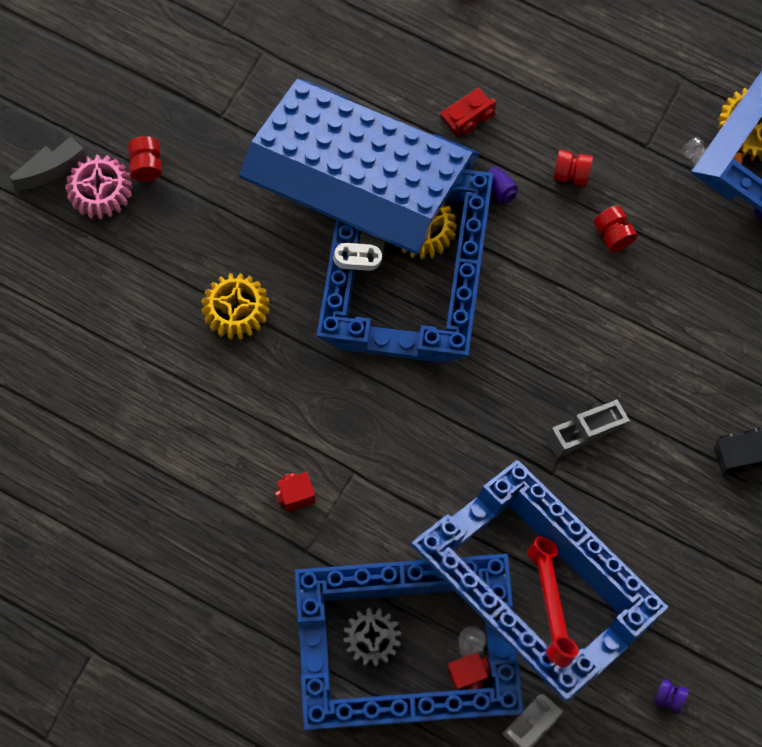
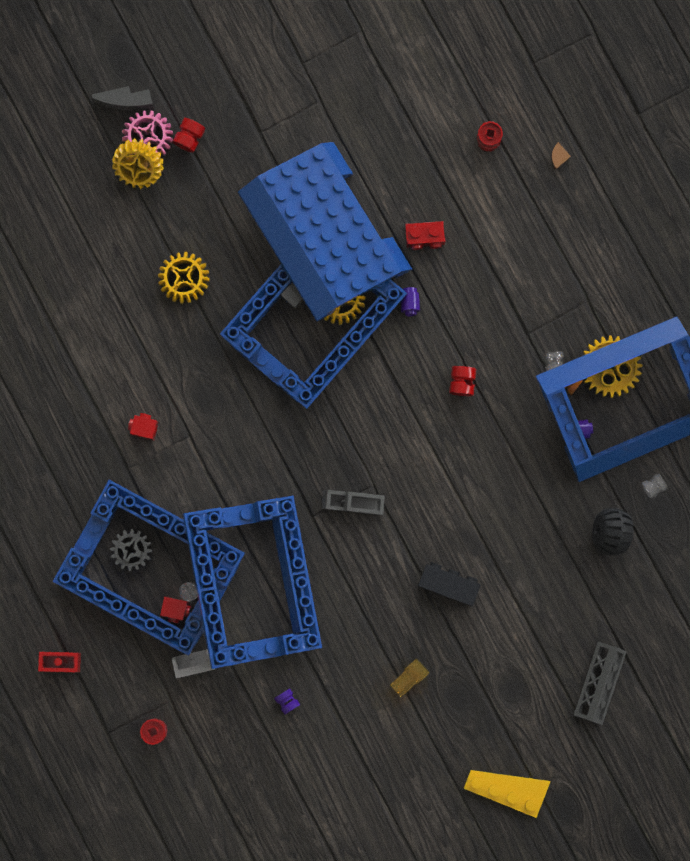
camera: 30 degrees right, 15 degrees up
white beam [333,243,382,270] -> none
red piece [527,537,579,668] -> none
red wheel [553,150,593,187] -> none
none -> yellow gear [112,139,164,189]

